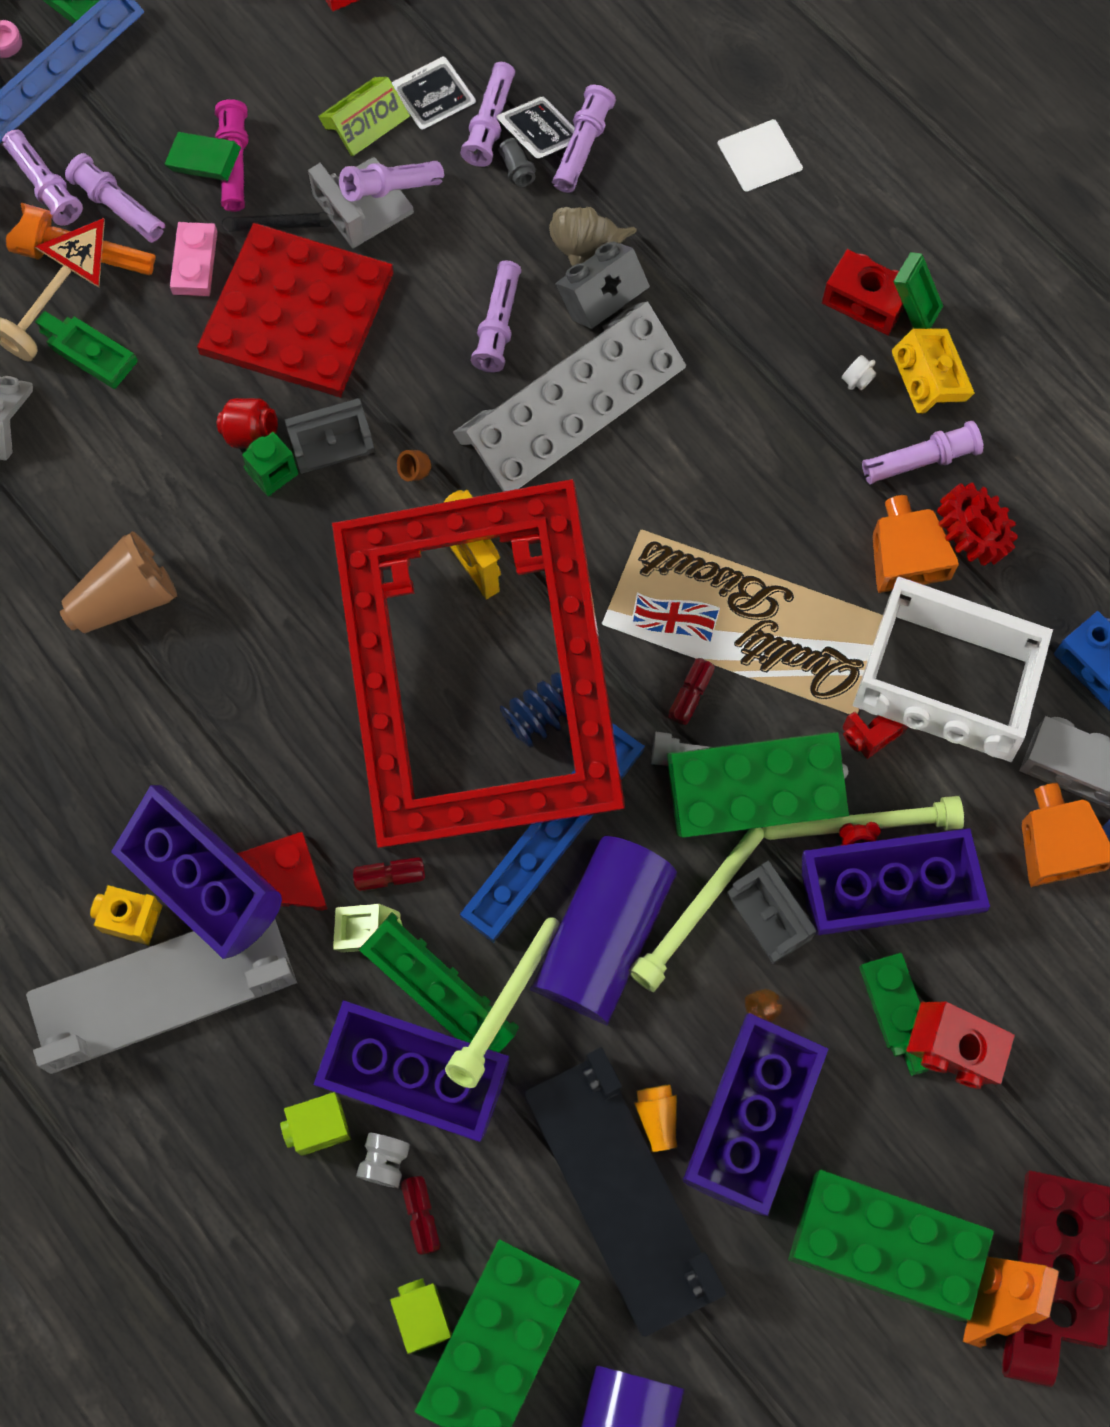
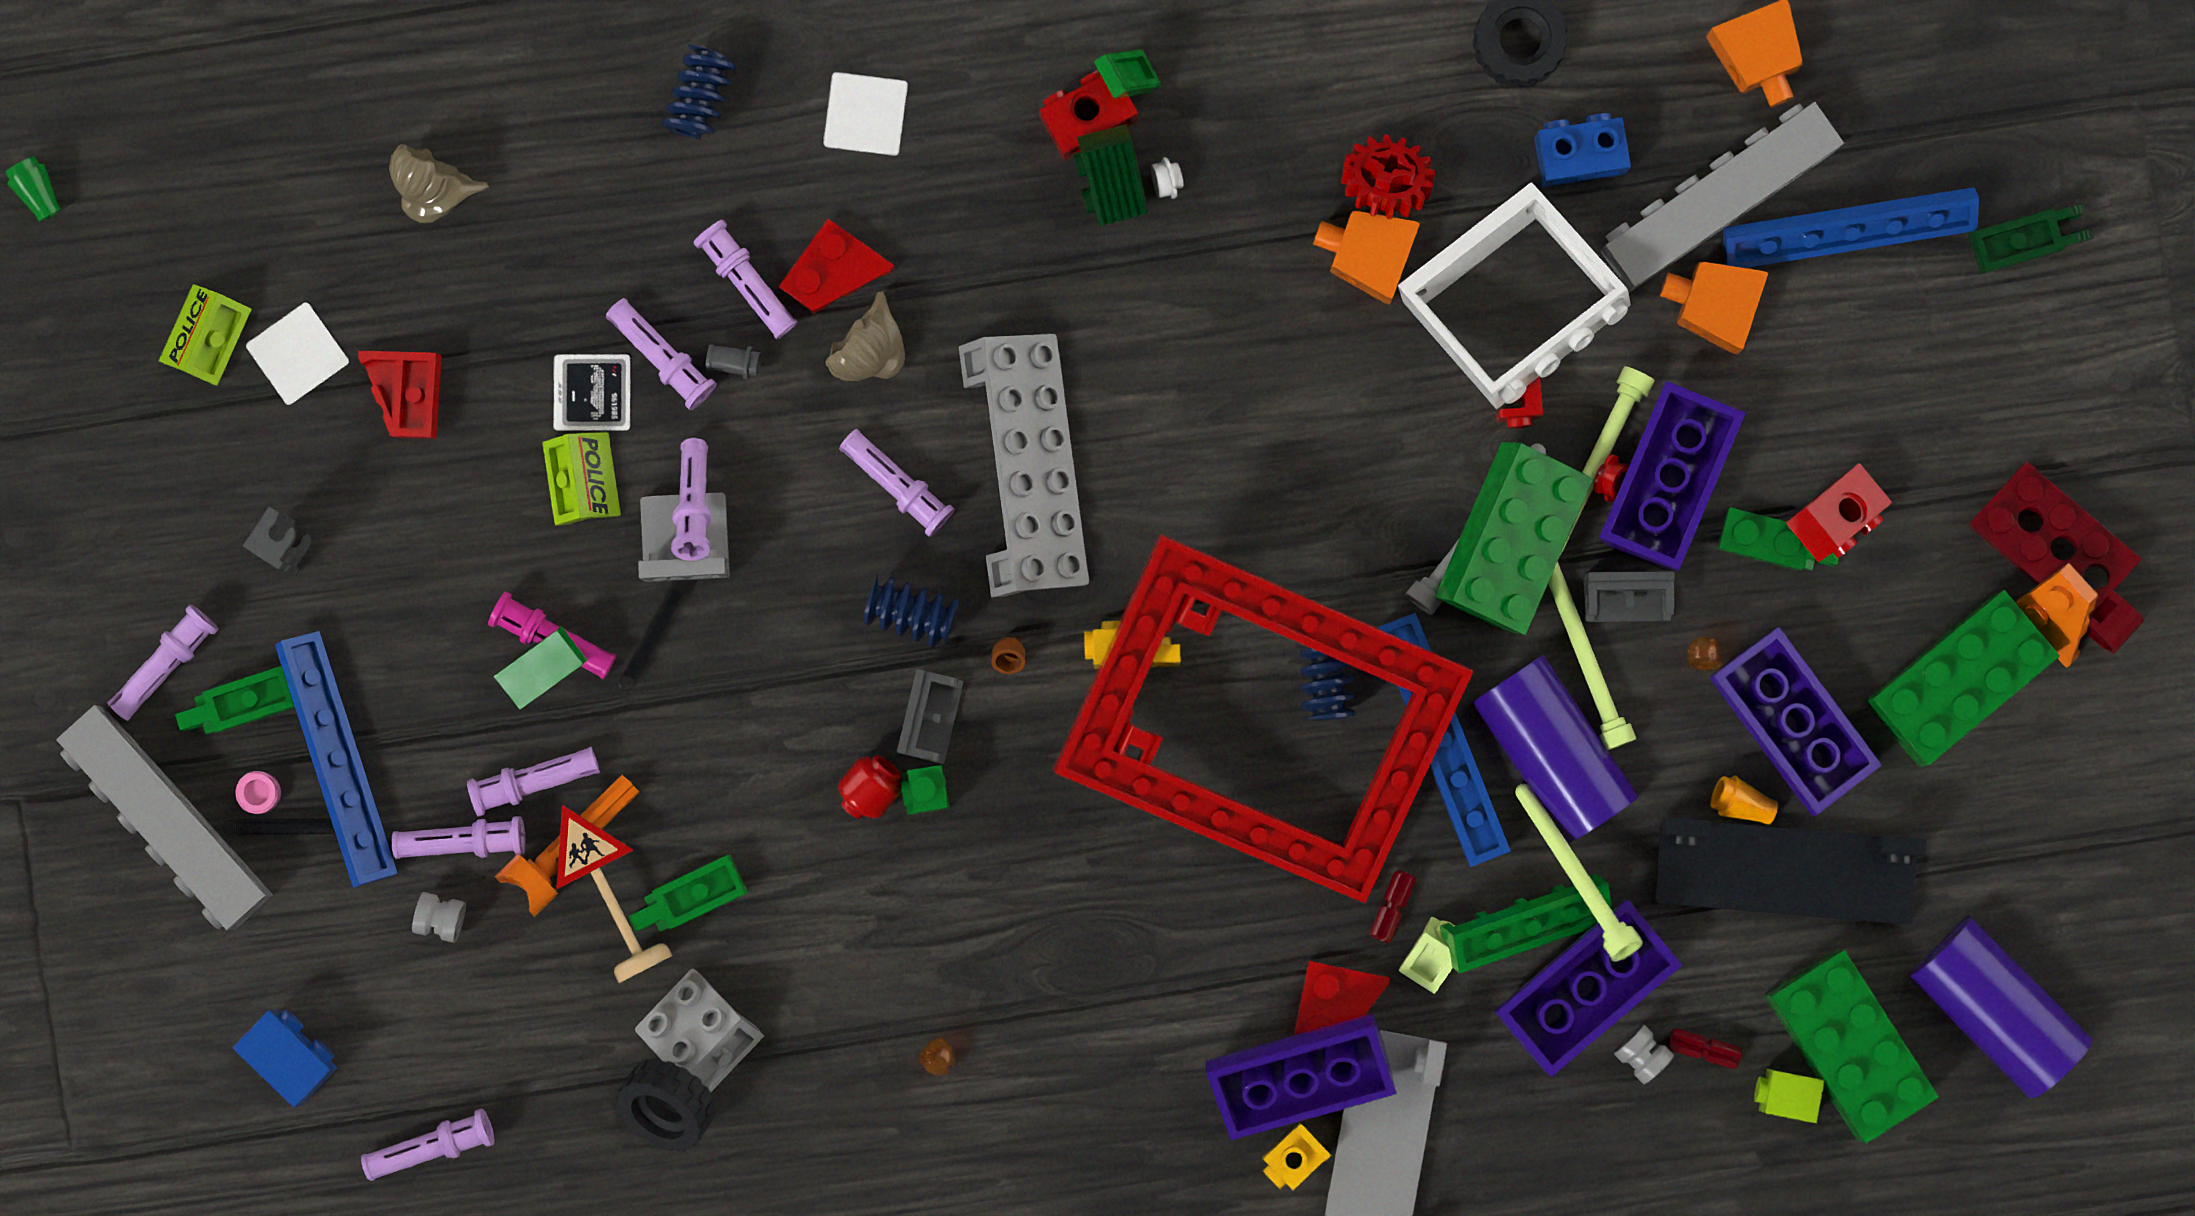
camera: 55 degrees left, 15 degrees up
medium nougat cone [60,531,177,633] -> none
bright pink plate [170,222,217,296] -> none
red plate [197,223,394,398] -> none
lime brick [280,1092,351,1156] -> none
sticker [497,97,575,159] -> none
dark grey brick [555,241,650,329] -> none
sticker [602,530,883,714] -> none
dark red piece [669,658,715,725] -> none
lavender pin [862,420,983,484] -> none
yellow bracket [892,329,975,414] -> none
none -> dark blue piece [661,44,737,140]
none -> red wing [779,219,895,313]
none -> dark blue piece [864,575,959,647]
none -> clear orange hinge [918,1038,957,1076]
none -> dark green brick [1072,124,1149,226]

